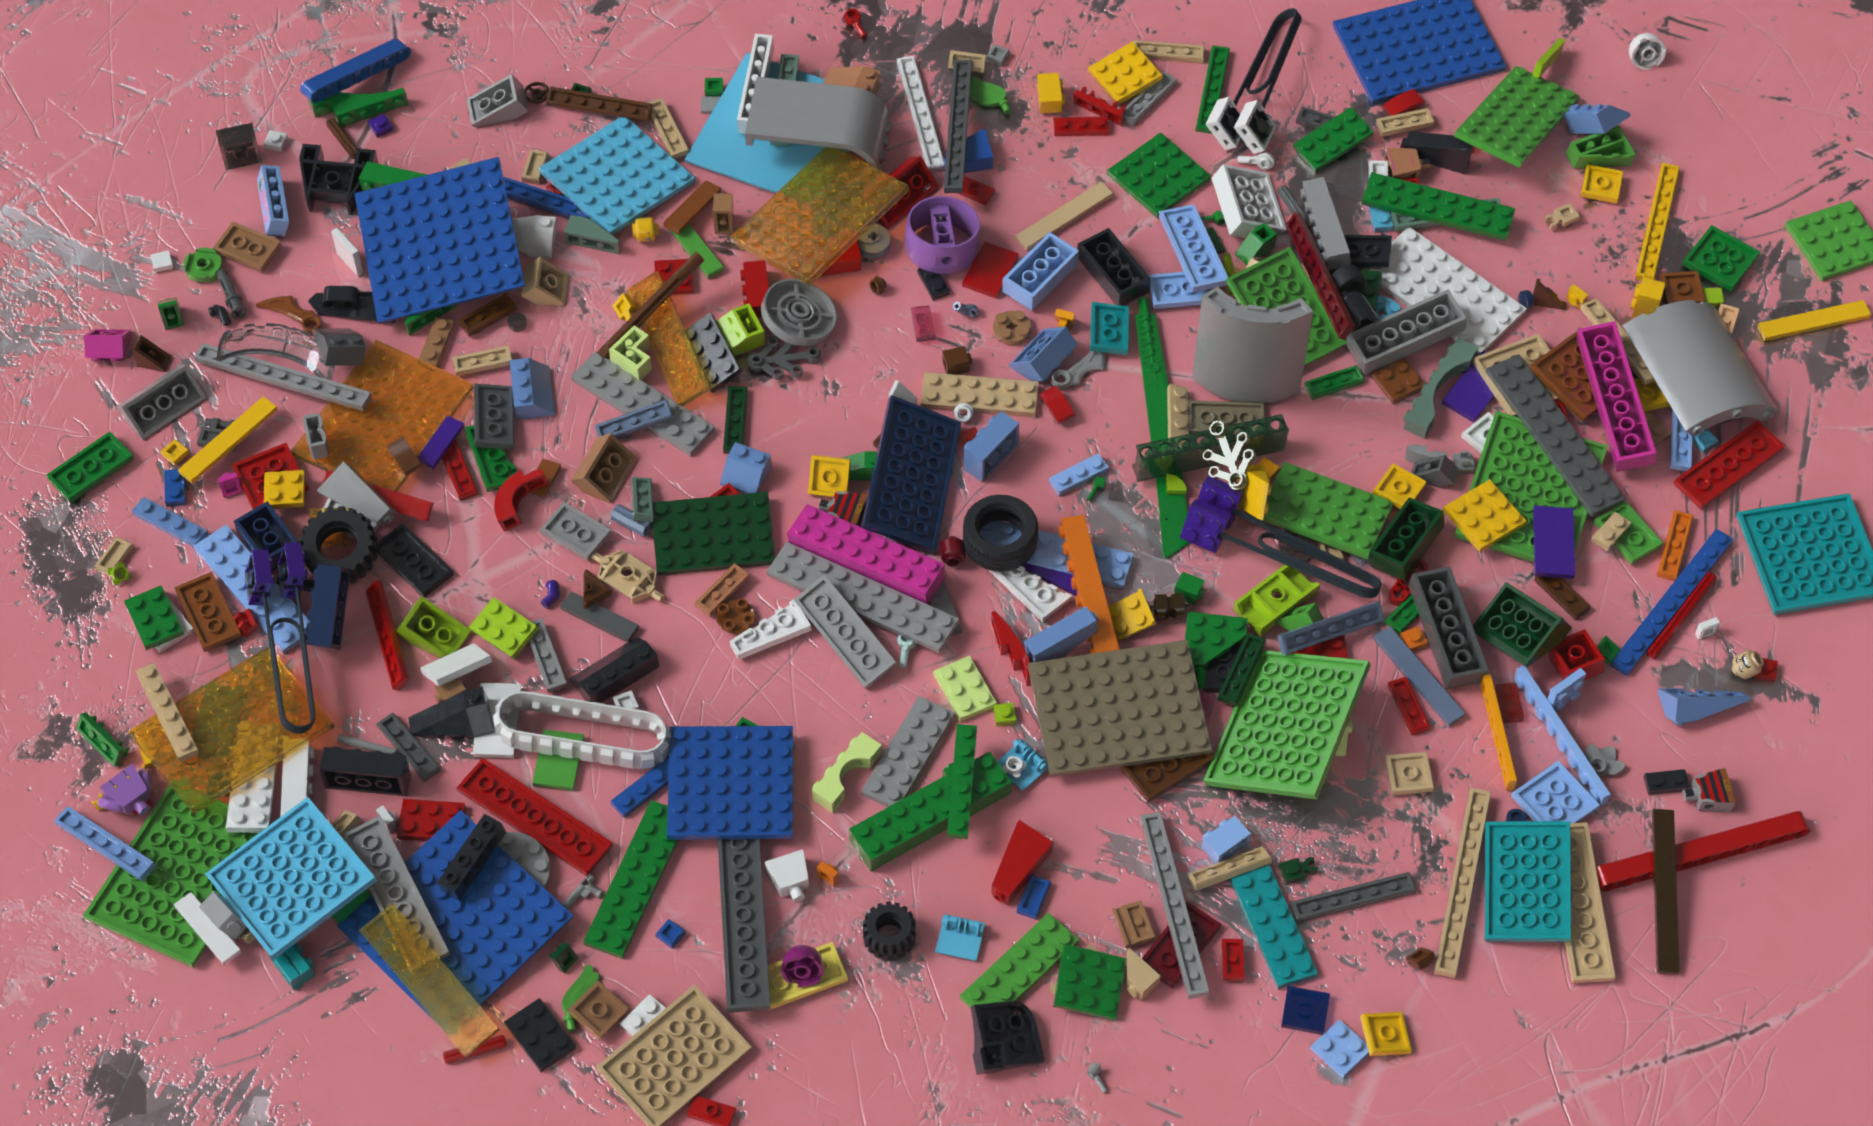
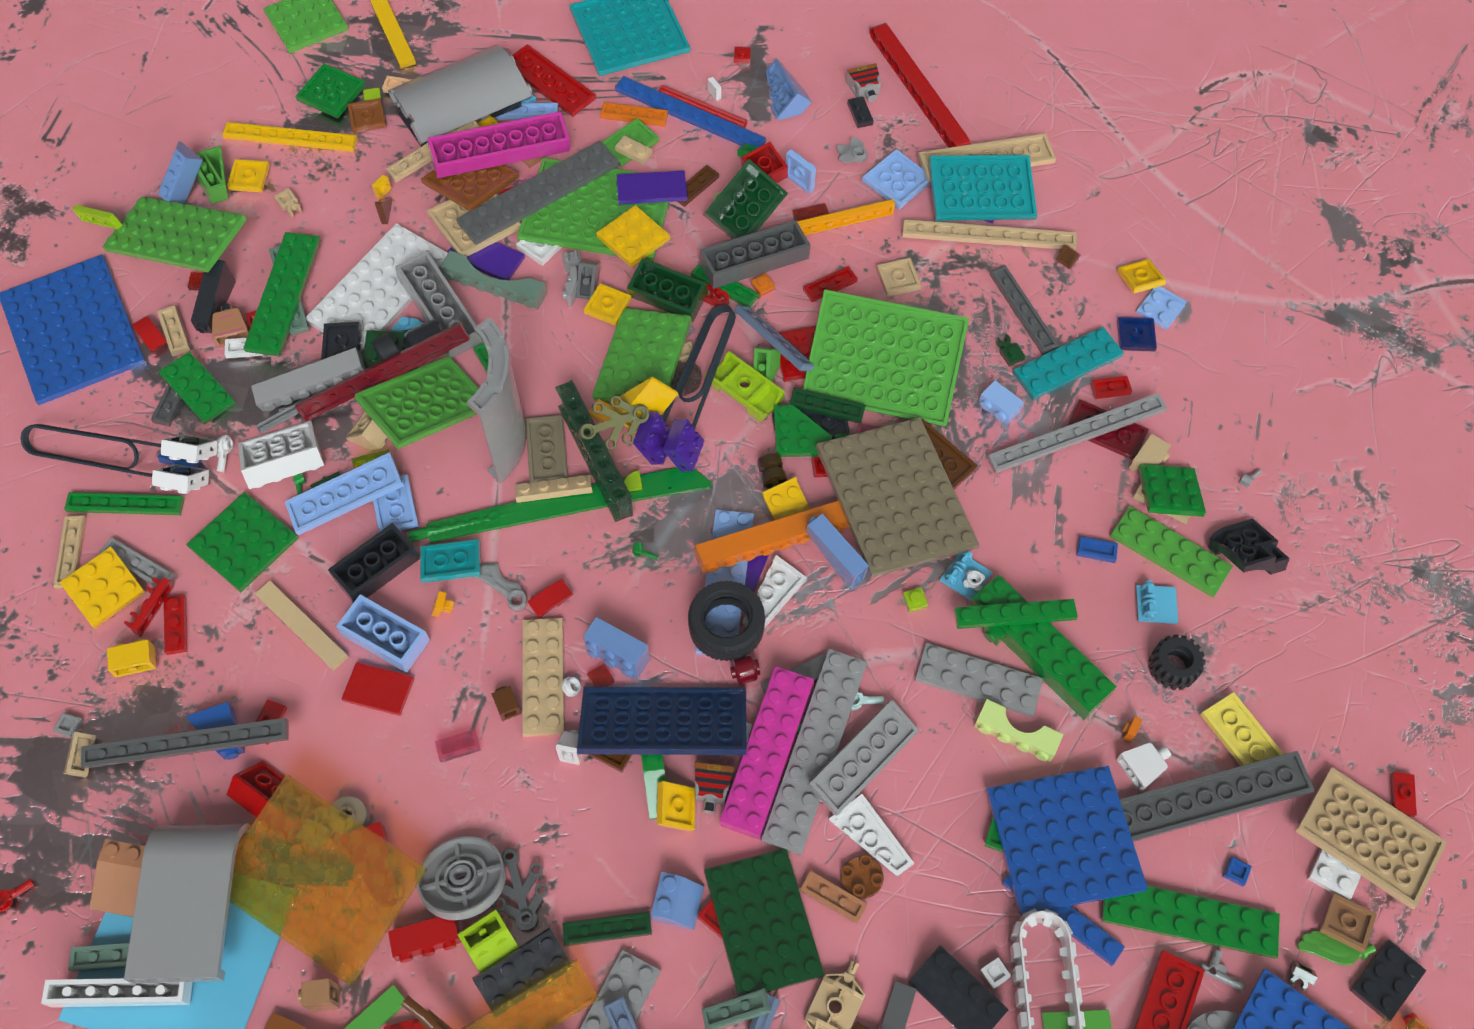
camera: 100 degrees left, 5 degrees up
magenta cylinder [781,945,824,987] -> none
reddish brown plate [870,276,887,294] -> none
white tile [897,55,945,172] -> none
medium lavender cylinder [904,196,980,274] -> none
black plate [917,268,950,301] -> none
yellowish green plate [933,655,997,722] -> none
sand blue arm [953,302,979,318] -> none
bright green animal [970,75,1011,115] -> none
red slope [991,611,1031,686] -> none
red slope [992,820,1053,906] -> none
medium nougat plate [993,310,1031,346] -> none
medium blue slope [1009,327,1078,382] -> none
light blue plate [1049,453,1109,496] -> none
medium nougat plate [1112,900,1155,949] -> none
green brick [1174,572,1206,606] -> none
tan tile [1187,846,1272,891] -> none
green slope [1235,223,1277,265] -> none
medium azure plate [1367,206,1393,233] -> none
dark orange plate [1372,358,1425,404] -> none
sand blue tile [1373,627,1465,727] -> none
dark blue tile [1505,809,1527,821] -> none
light blue plate [1514,666,1611,807] -> none
dark blue tile [1518,290,1534,309] -> none
white cylinder [1628,33,1666,70] -> none
yellow brick [1630,277,1665,318] -> none
dark brown tile [1652,809,1680,974] -> none
tan head [1732,650,1763,680] -> none

